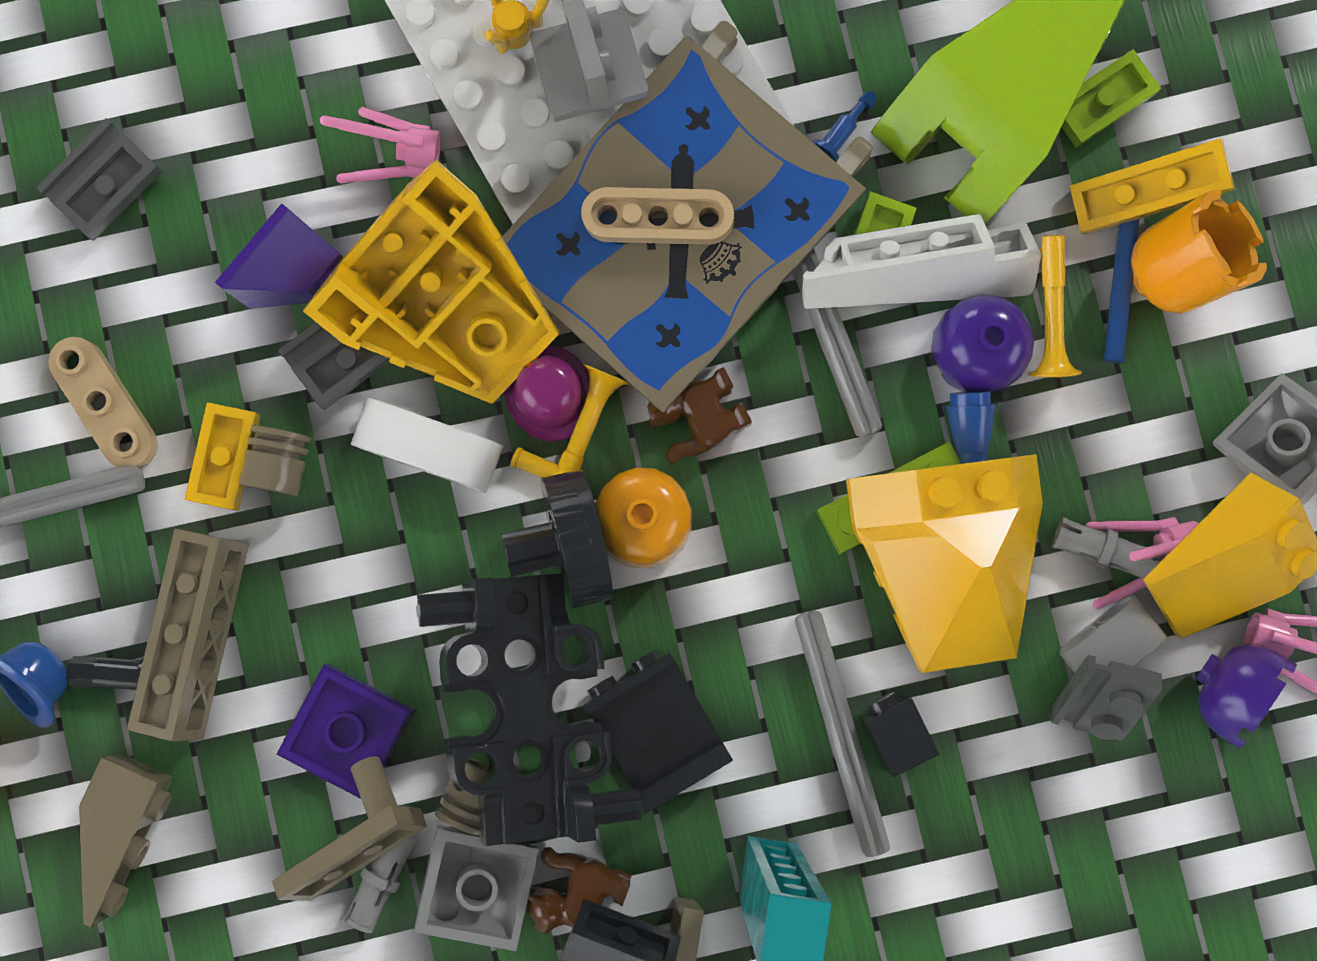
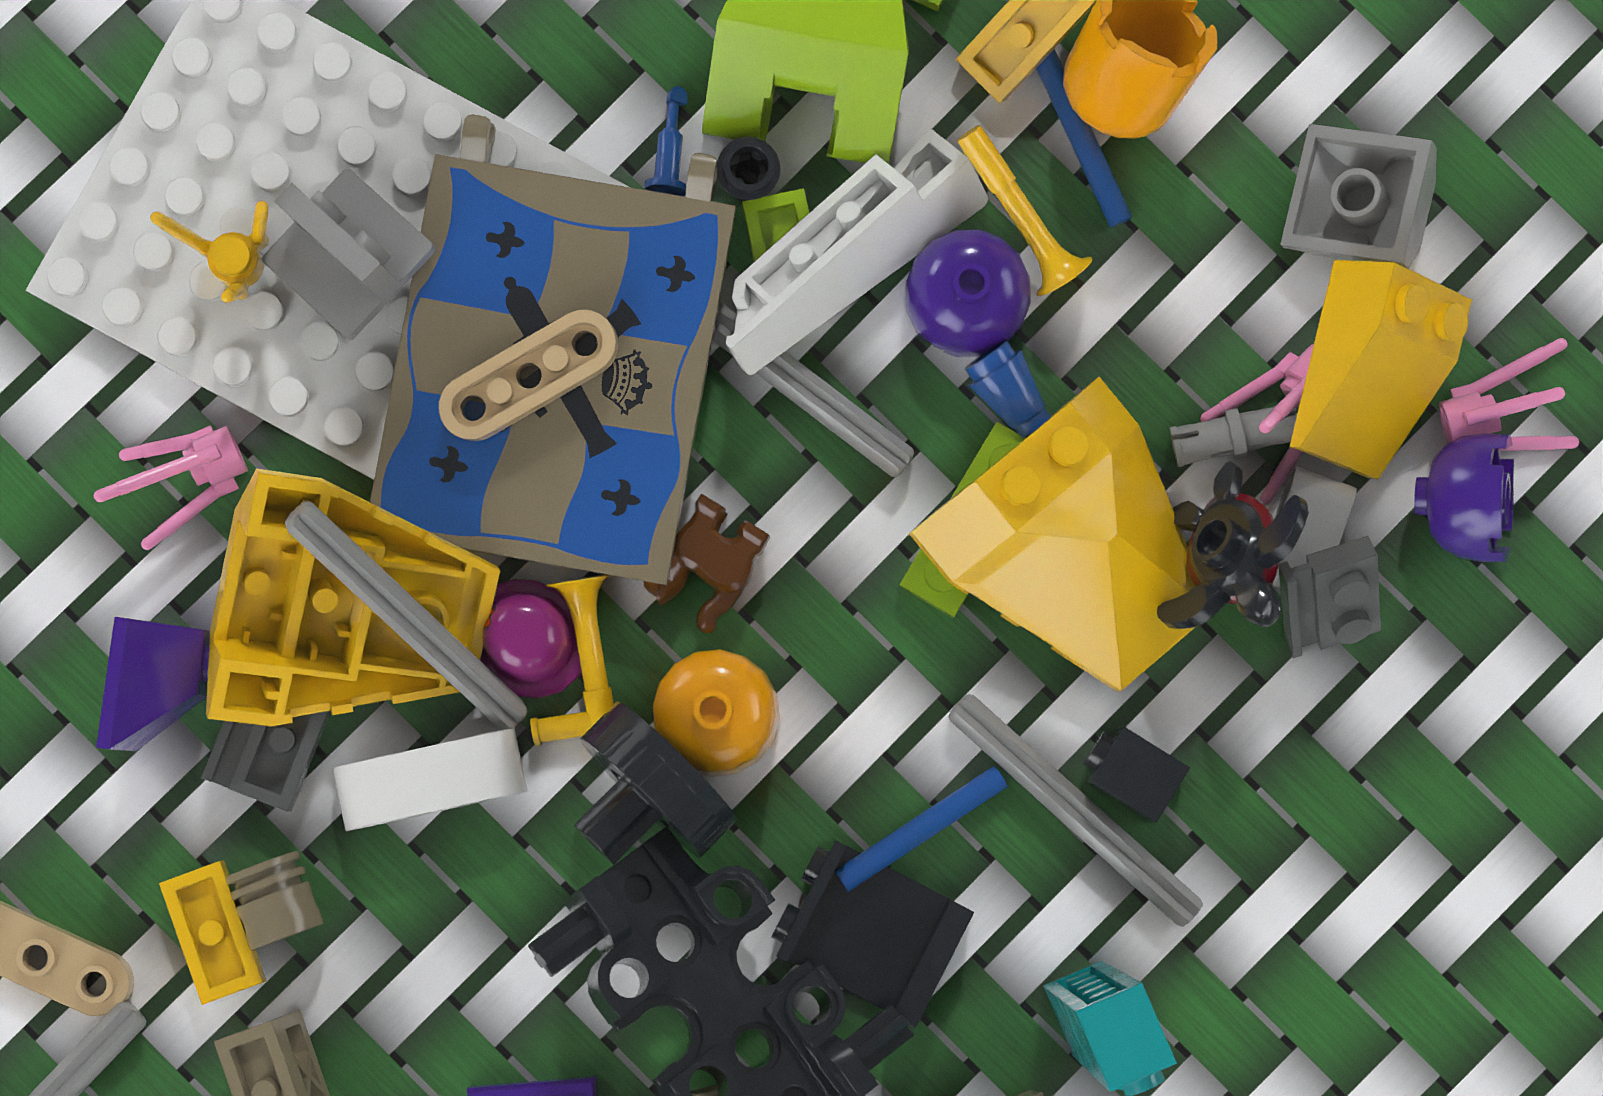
camera: 30 degrees left, 0 degrees up
none -> light grey axle [285,501,527,730]
none -> black cone [717,137,781,201]
none -> blue bar [834,766,1007,892]
none -> black animal [1157,461,1309,629]

